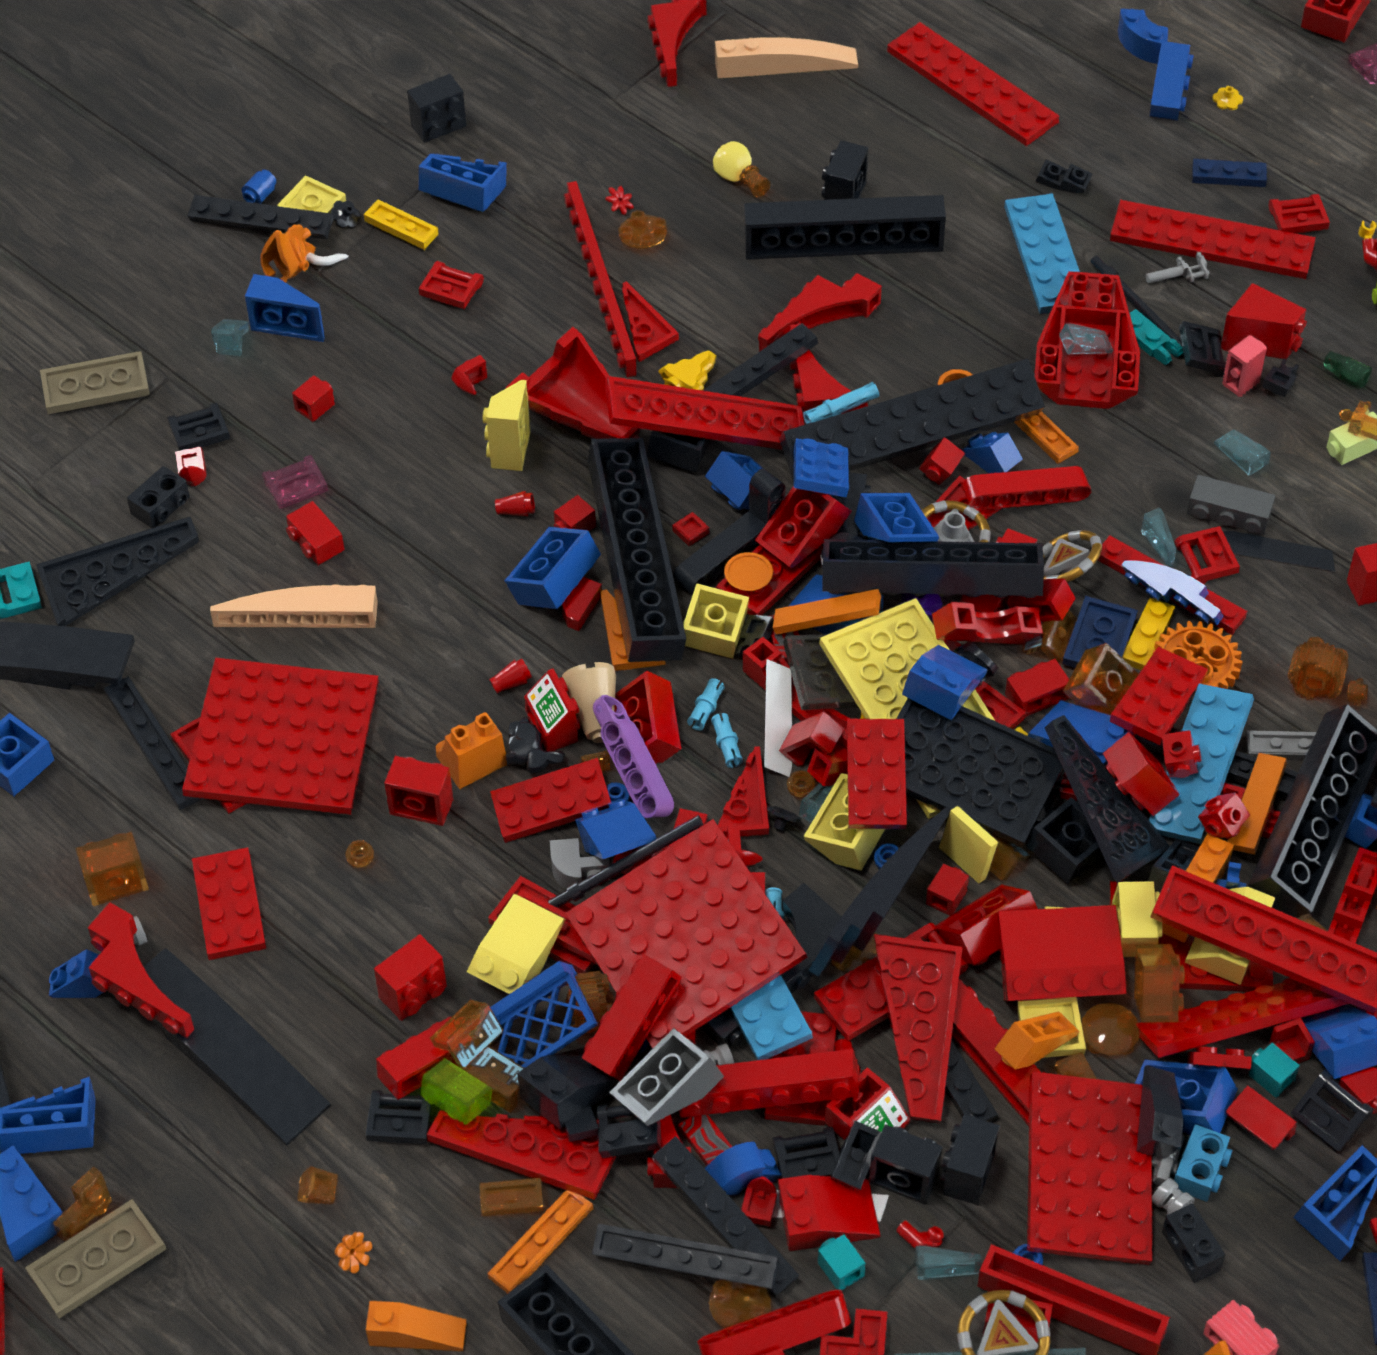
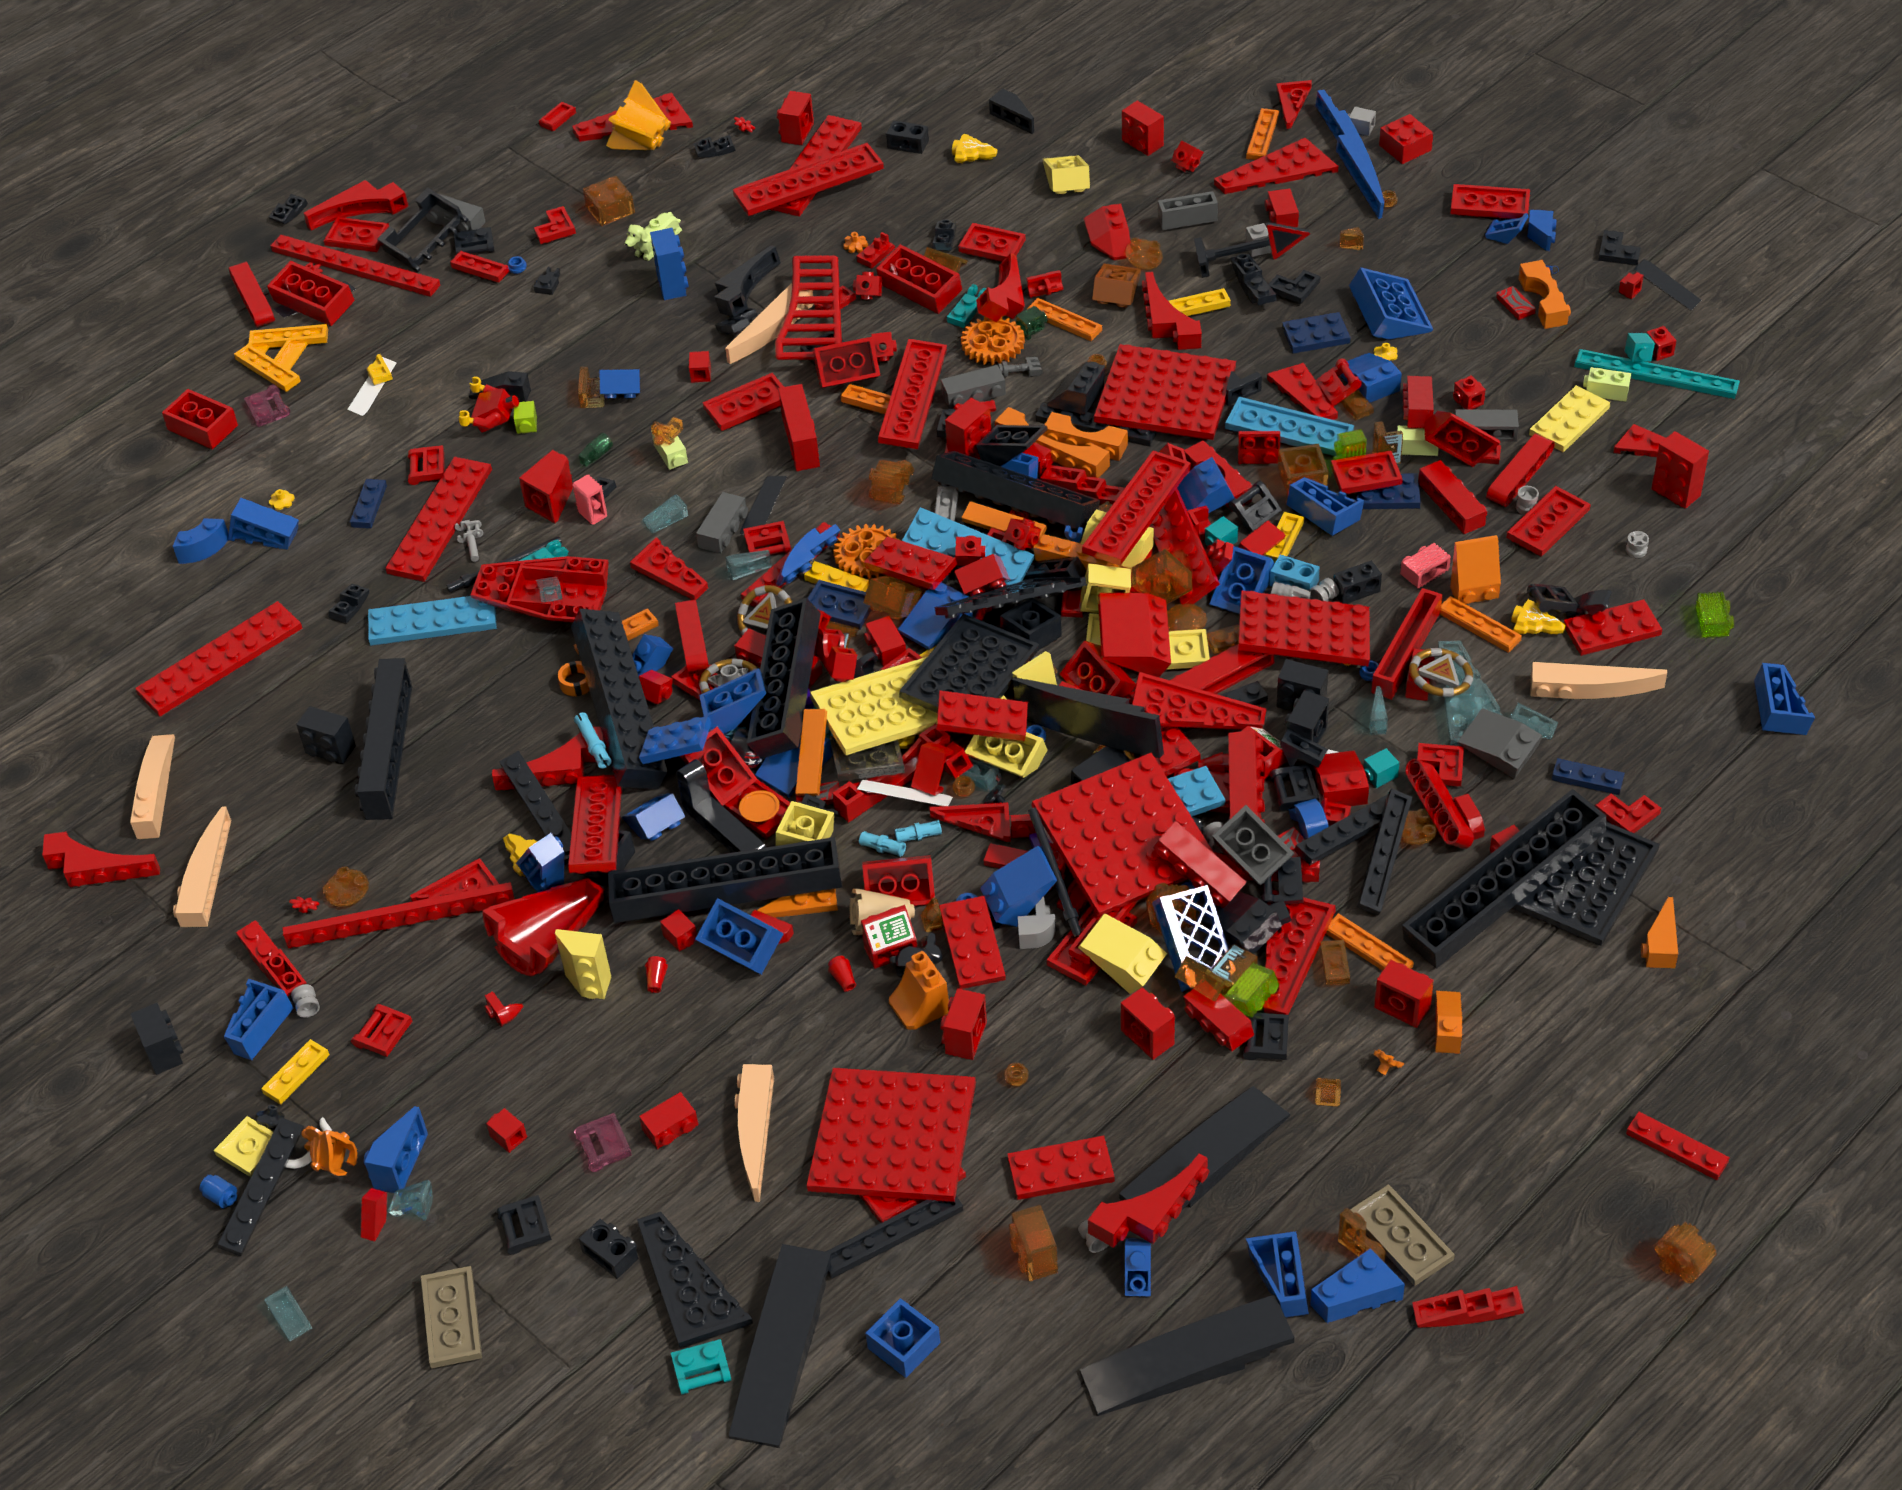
camera: 85 degrees left, 5 degrees down
plate [175,447,207,486] -> none
medium lavender piece [593,695,674,818] -> none
red tile [672,512,710,547] -> none
light yellow hair [713,141,751,182] -> none
clear orange bush [739,165,771,197] -> none
red arch [758,273,882,352] -> none
red arm [896,1221,944,1250] -> none
blue slope [902,645,987,720] -> none
orange slope [995,1011,1080,1070] -> none
black slope [1137,1065,1183,1159] -> none
black plate [1179,321,1227,377] -> none
none -> light nougat slope [173,807,231,927]
none -> red slope [236,920,307,996]
none -> clear light blue slope [264,1286,312,1341]
none -> light grey wheel [291,984,320,1017]
none -> red piece [361,1188,387,1242]
none -> blue wedge [516,833,564,893]
none -> red wing [630,537,708,600]
none -> yellow plate [1264,512,1304,563]
none -> red brick [1374,960,1434,1028]

